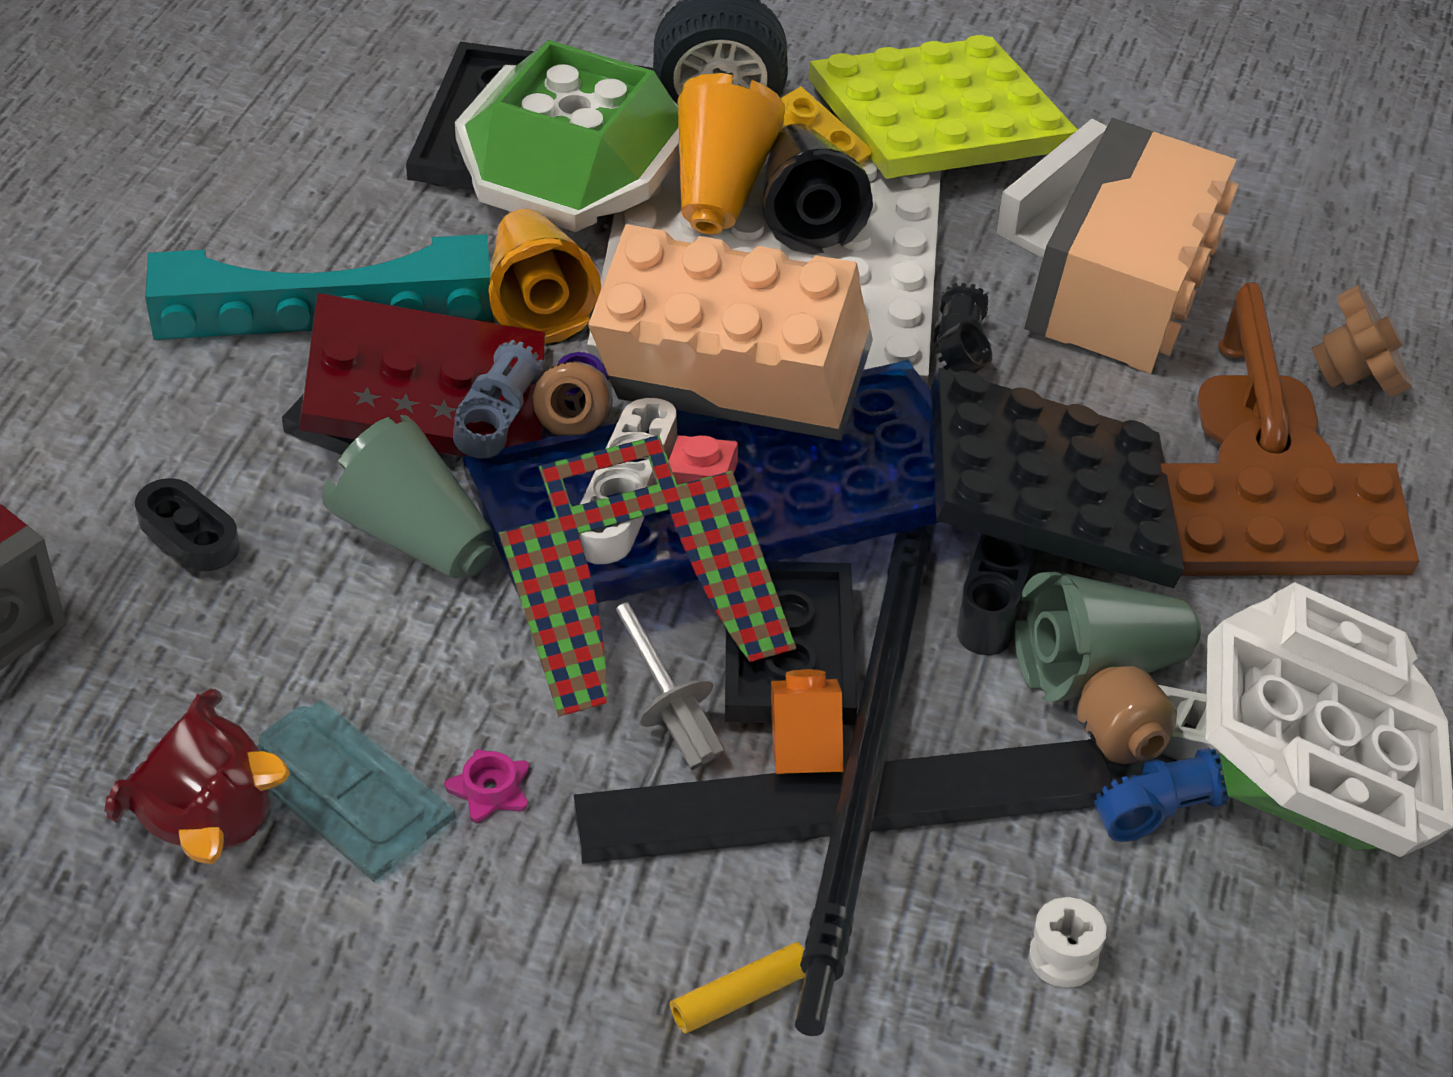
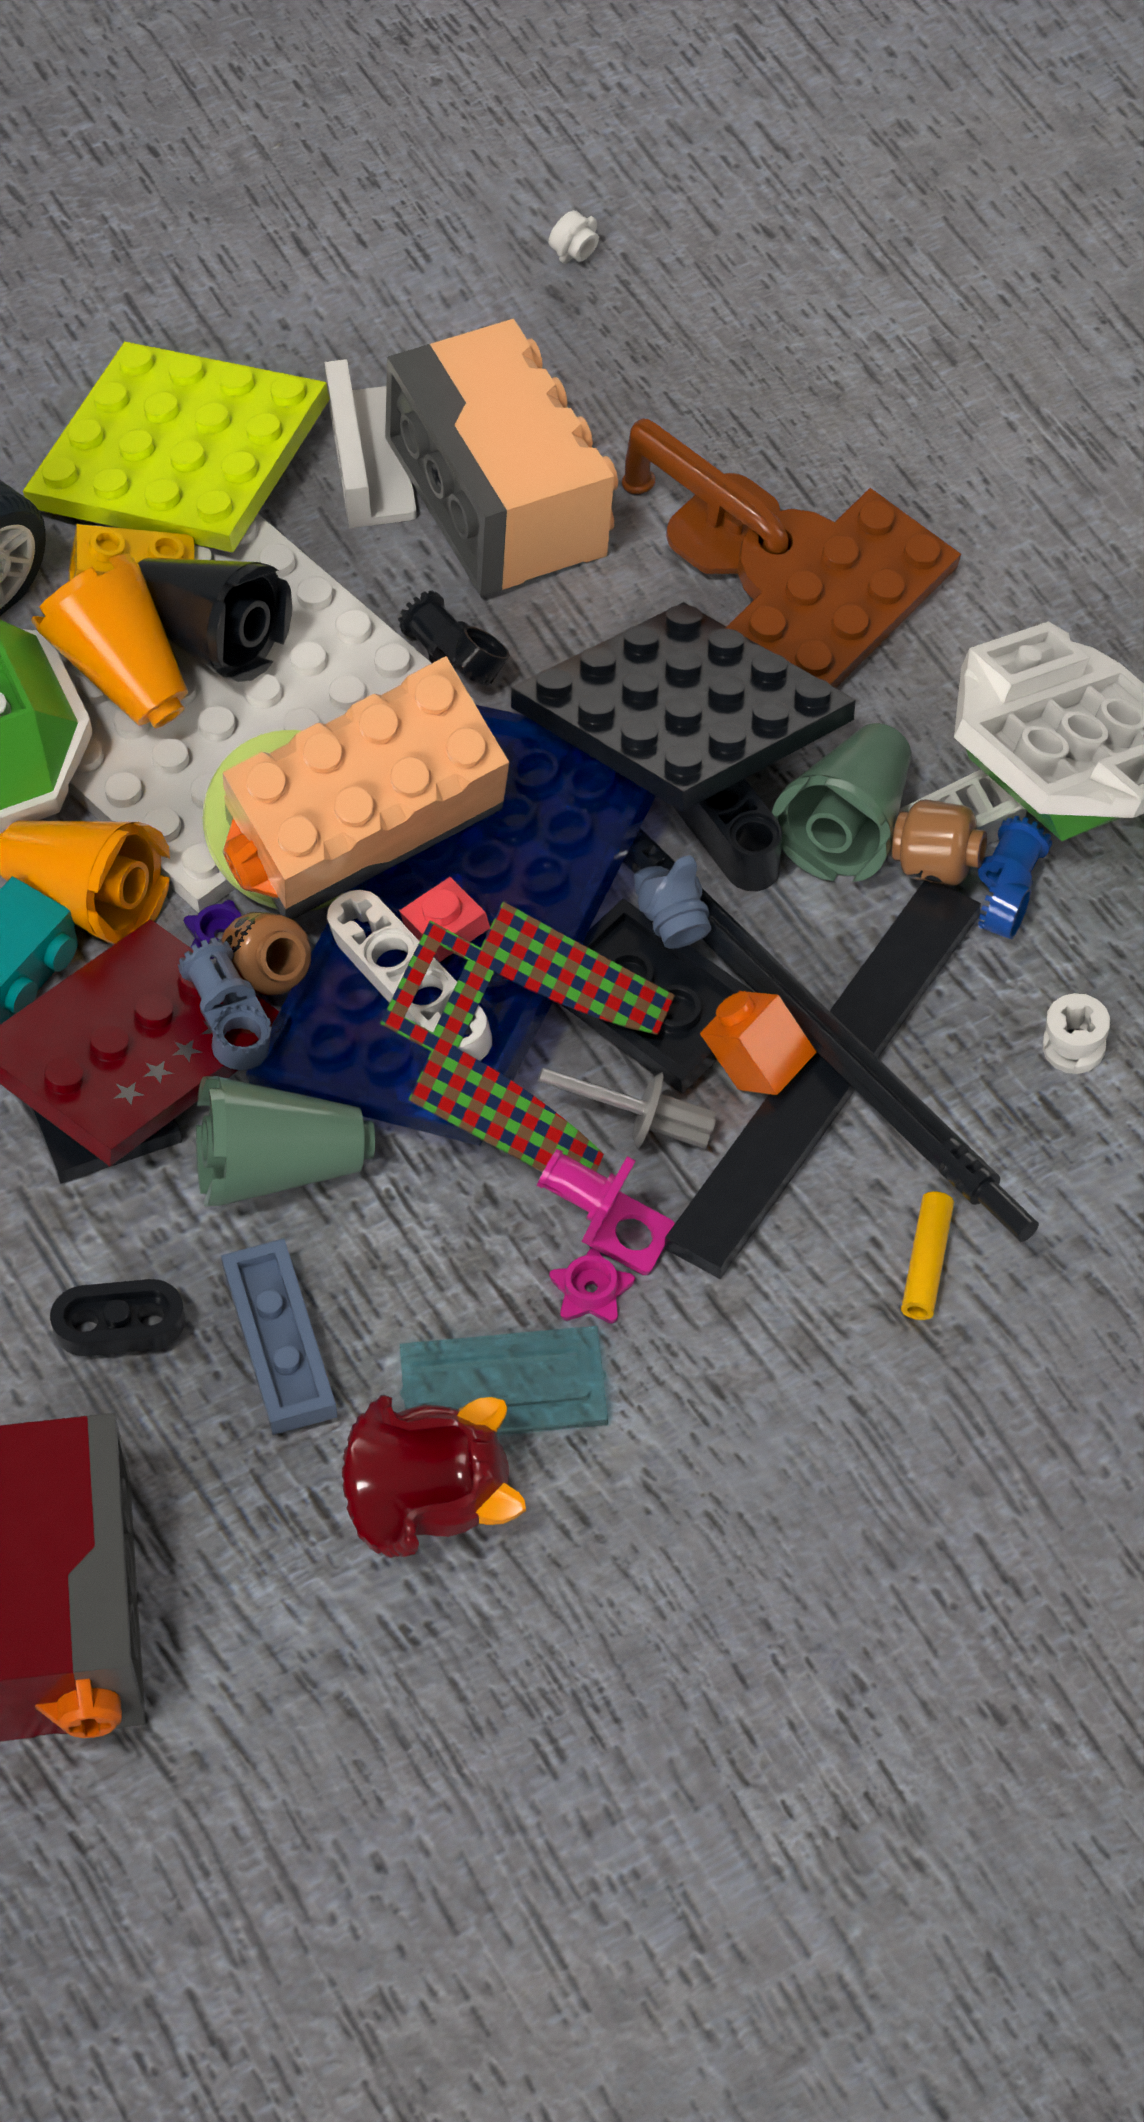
camera: 45 degrees left, 10 degrees up
medium nougat plant [1312,285,1412,398] -> none
none -> sand blue plate [221,1238,338,1435]
none -> dark pink bracket [536,1149,675,1275]
none -> white plate [548,210,599,264]
none -> sand blue animal [634,855,711,949]

